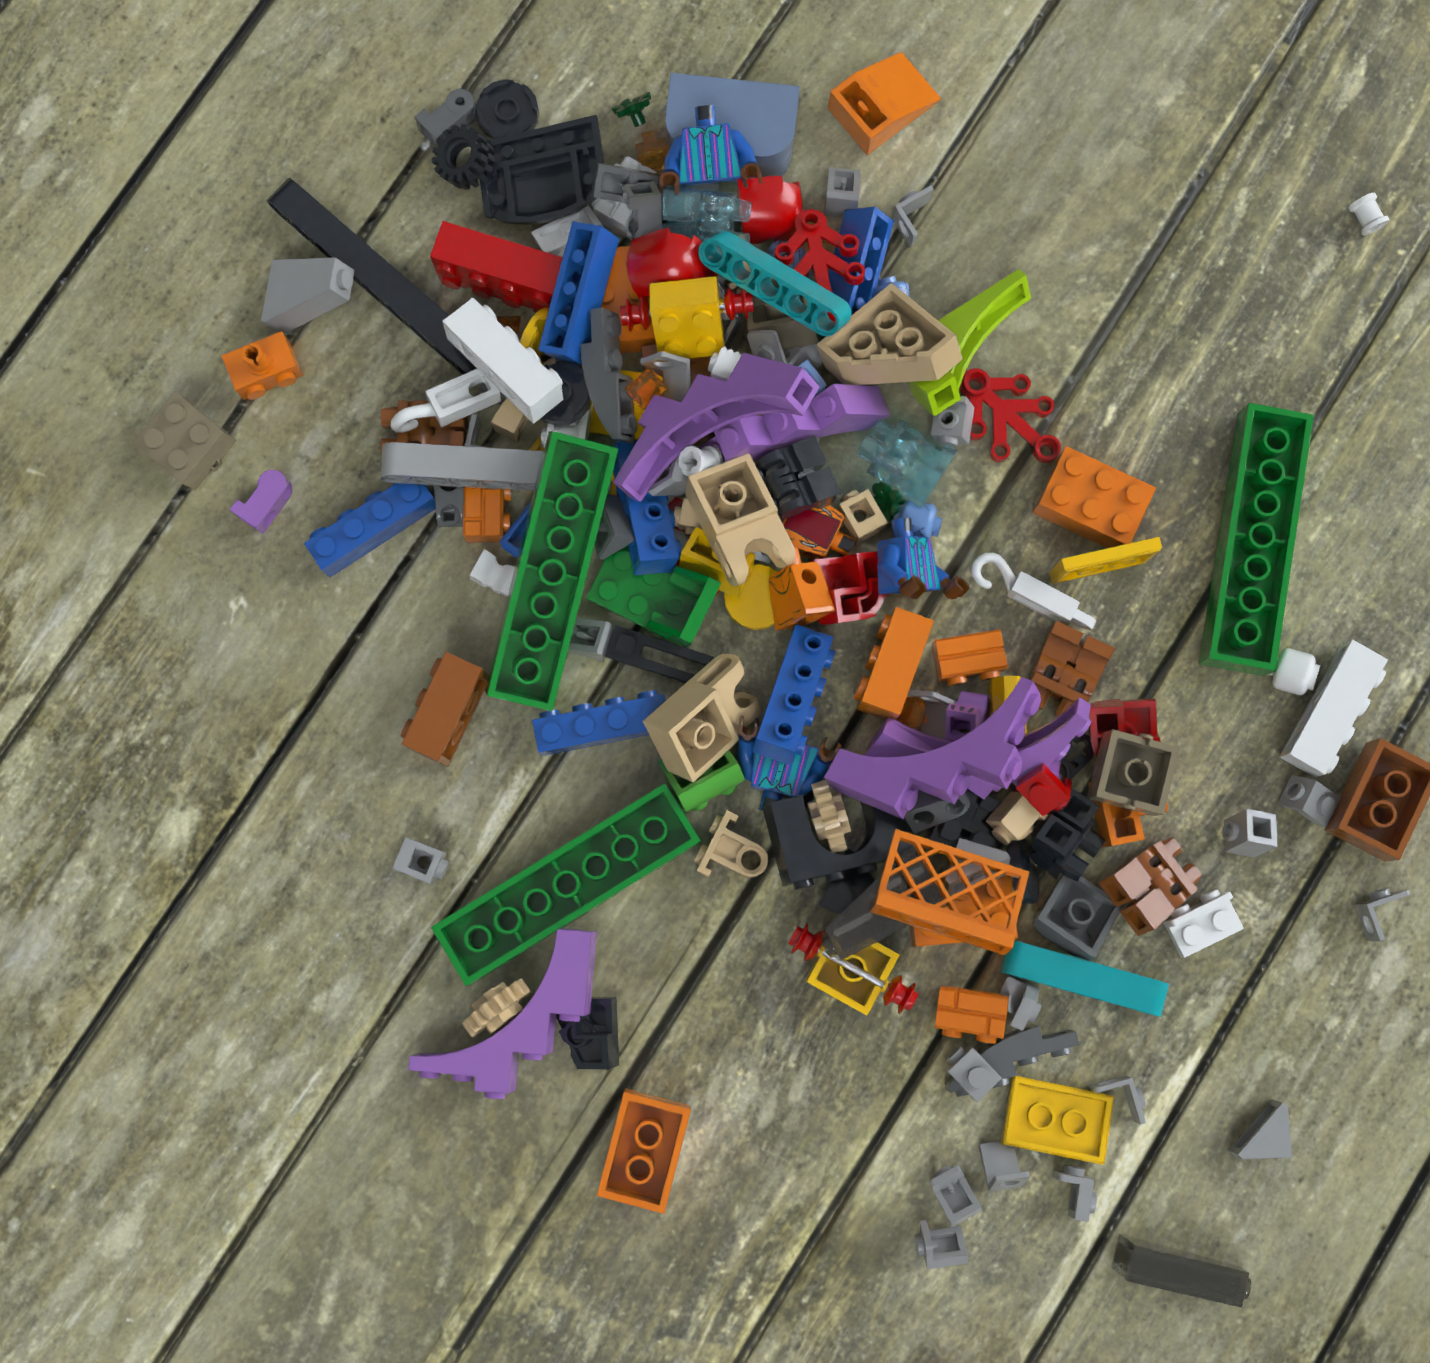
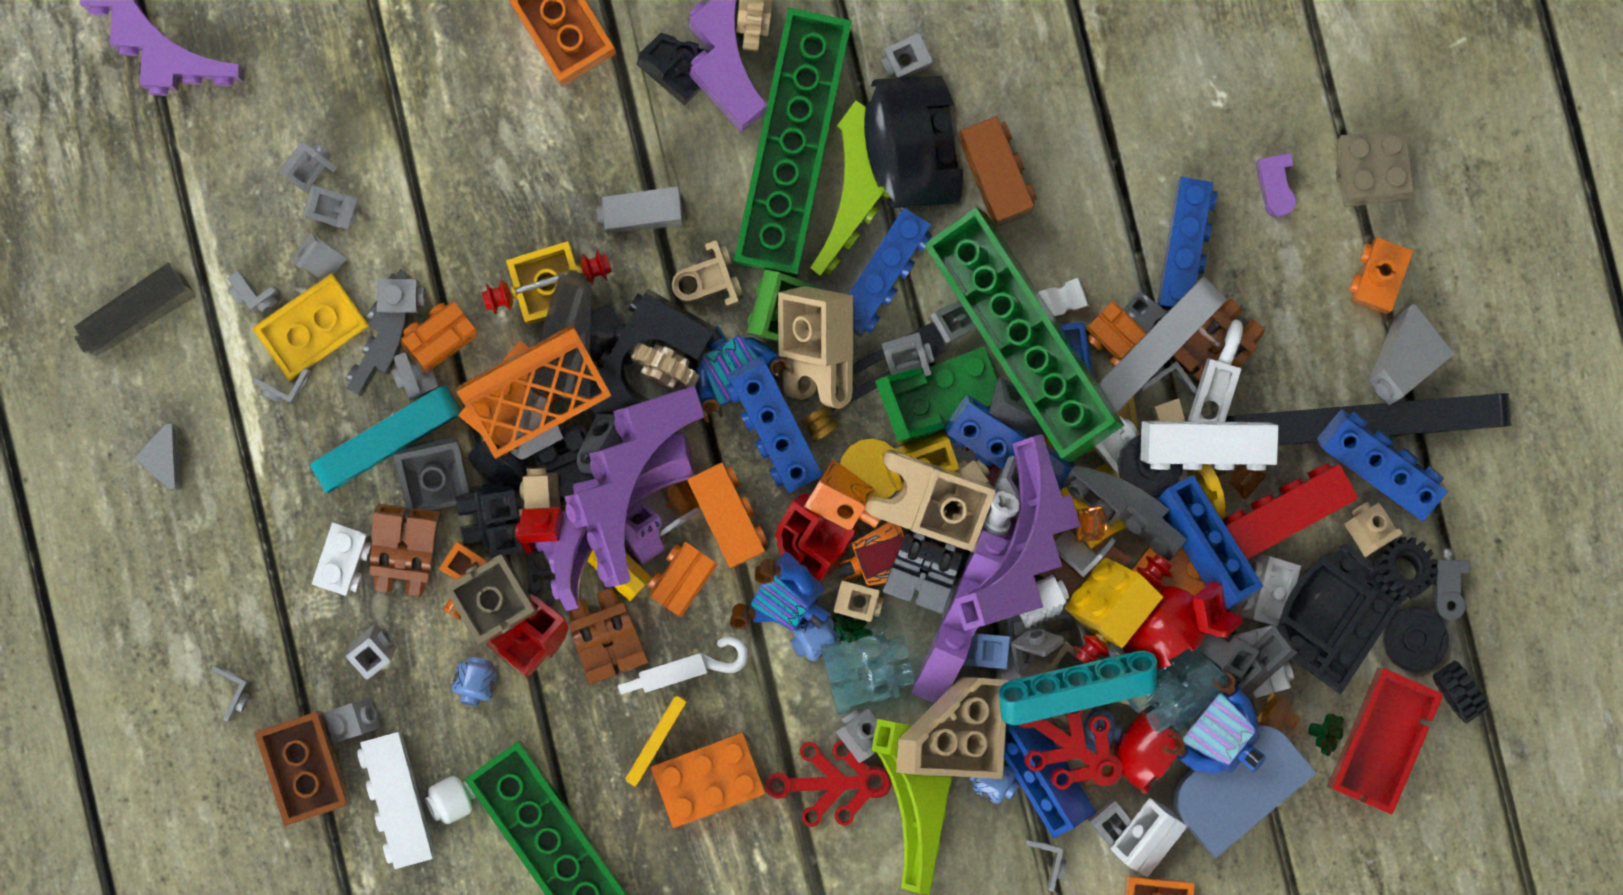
camera: 135 degrees right, 5 degrees up
none -> medium blue head [452,656,498,707]
none -> light grey slope [597,187,683,233]
none -> pearl gold wheel [800,406,841,444]
none -> lime arch [810,101,890,279]
none -> black slope [864,76,963,209]
none -> light grey bracket [882,333,934,376]
none -> white brick [1110,798,1187,877]
none -> red bracket [1193,581,1243,637]
none -> blue brick [1317,409,1448,521]
none -> red piece [1327,667,1444,815]
none -> tan brick [1344,502,1403,557]
none -> black tyre [1432,660,1489,724]

